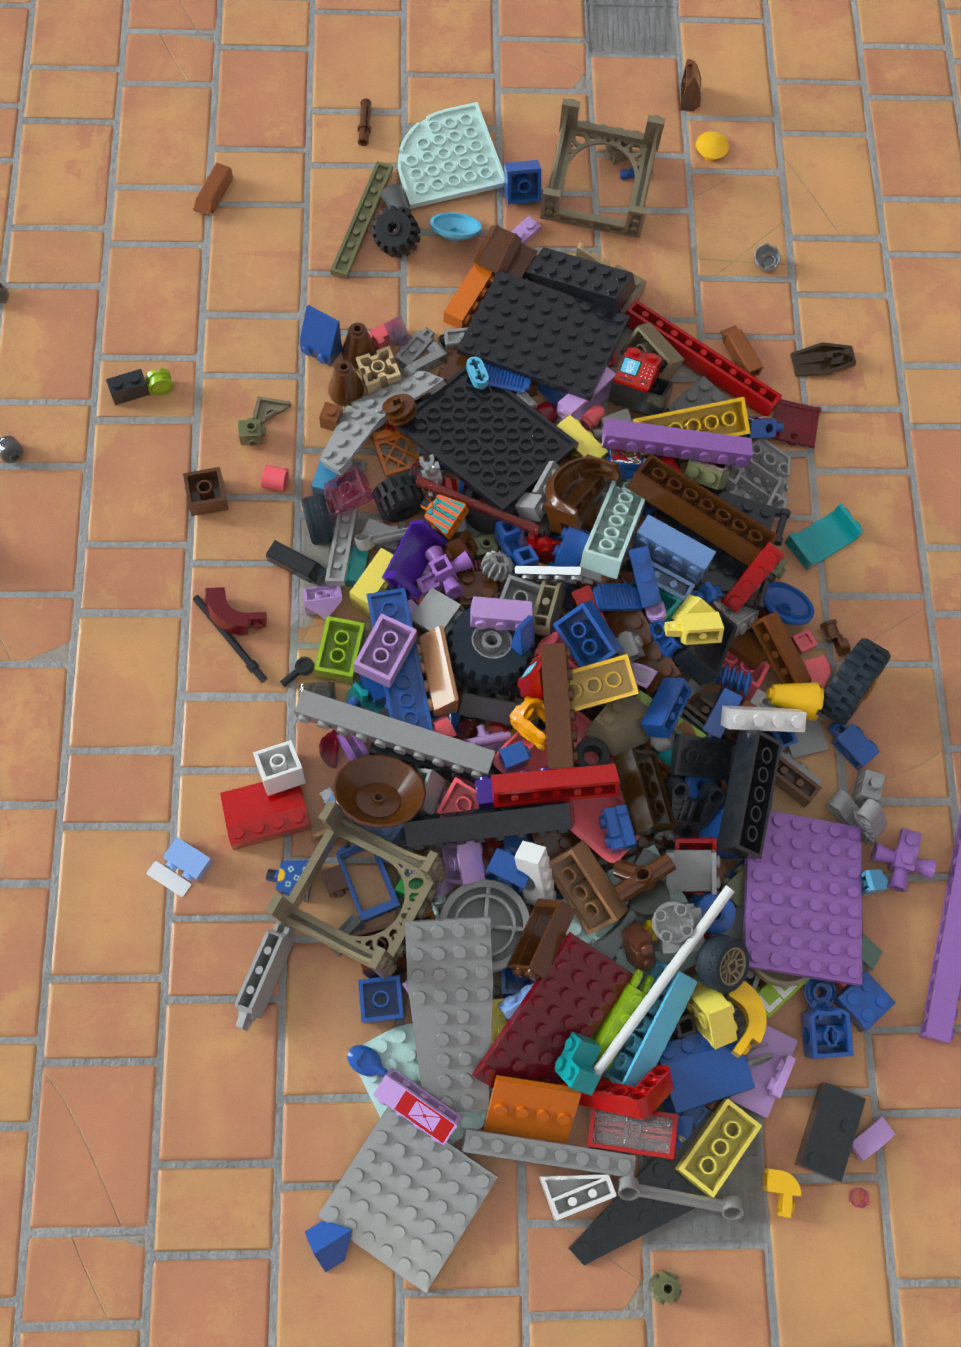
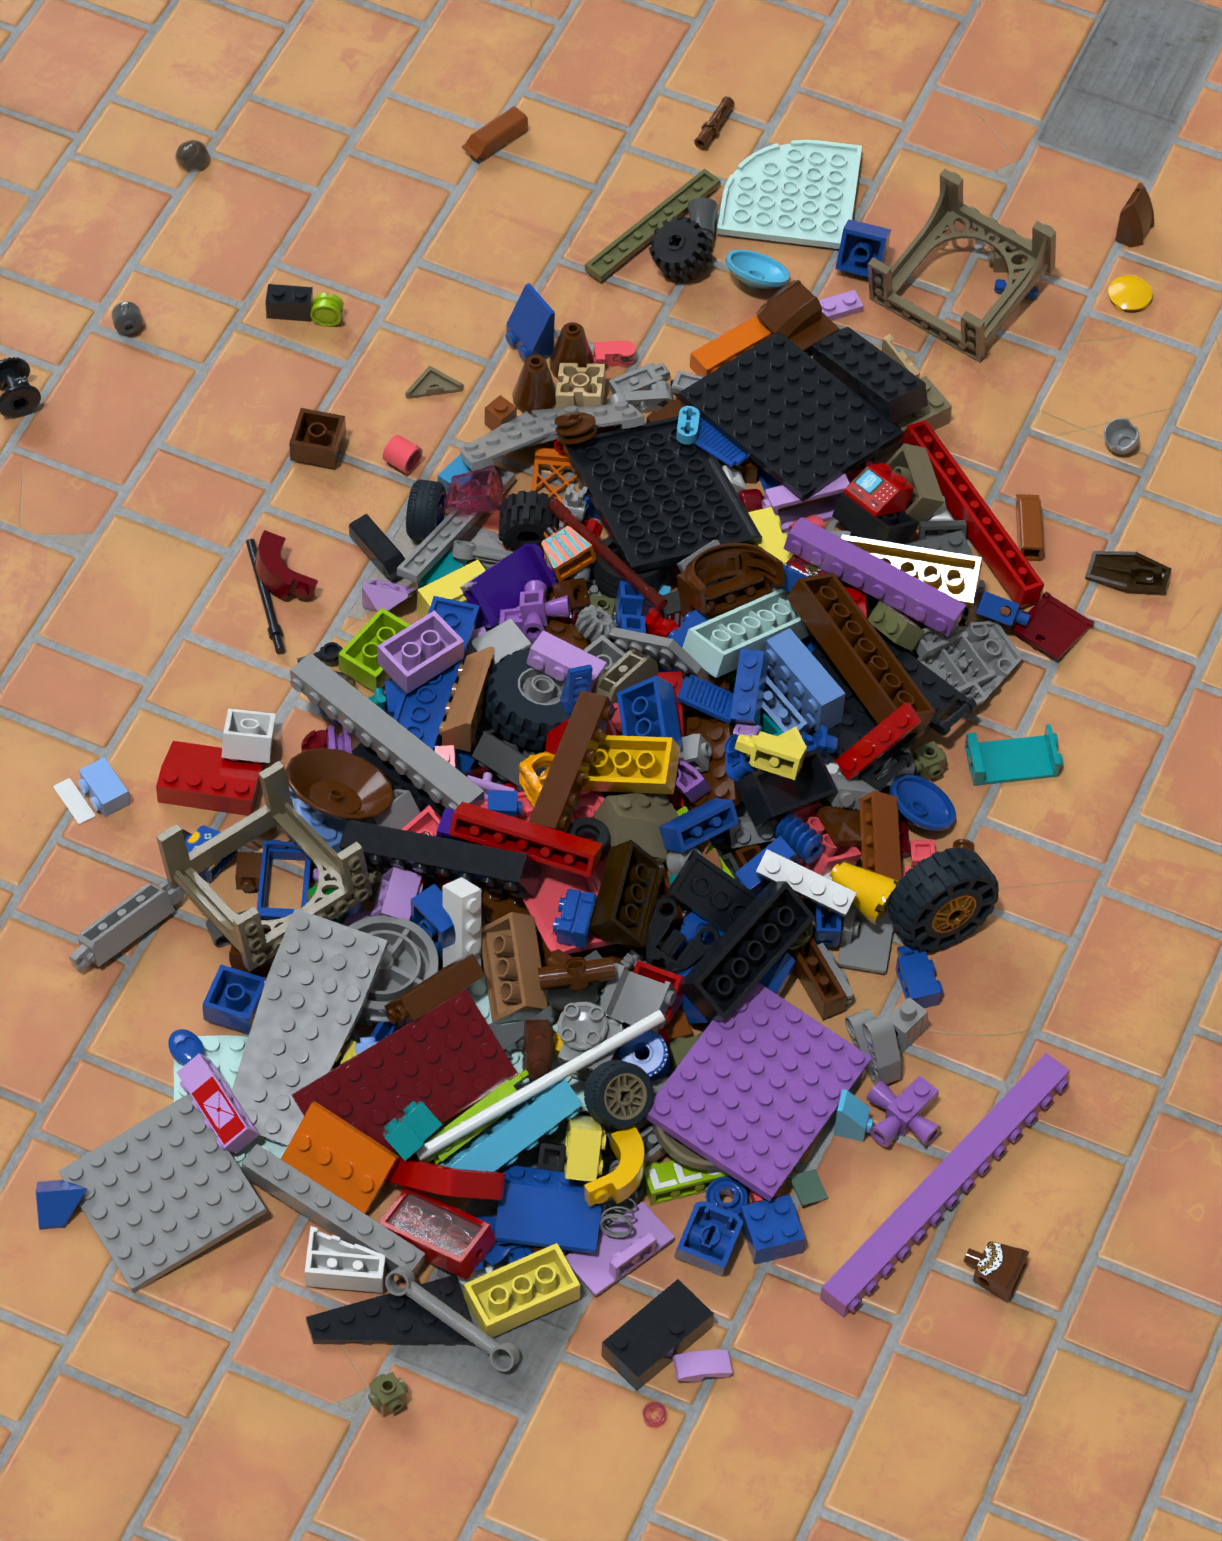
camera: 30 degrees right, 15 degrees down
olive brick [238,418,266,446] -> none
clear purple bracket [384,316,412,347] -> none
light grey brick [515,493,546,522] -> none
yellow brick [762,1168,801,1218] -> none
none -> dark grey piece [919,496,967,541]

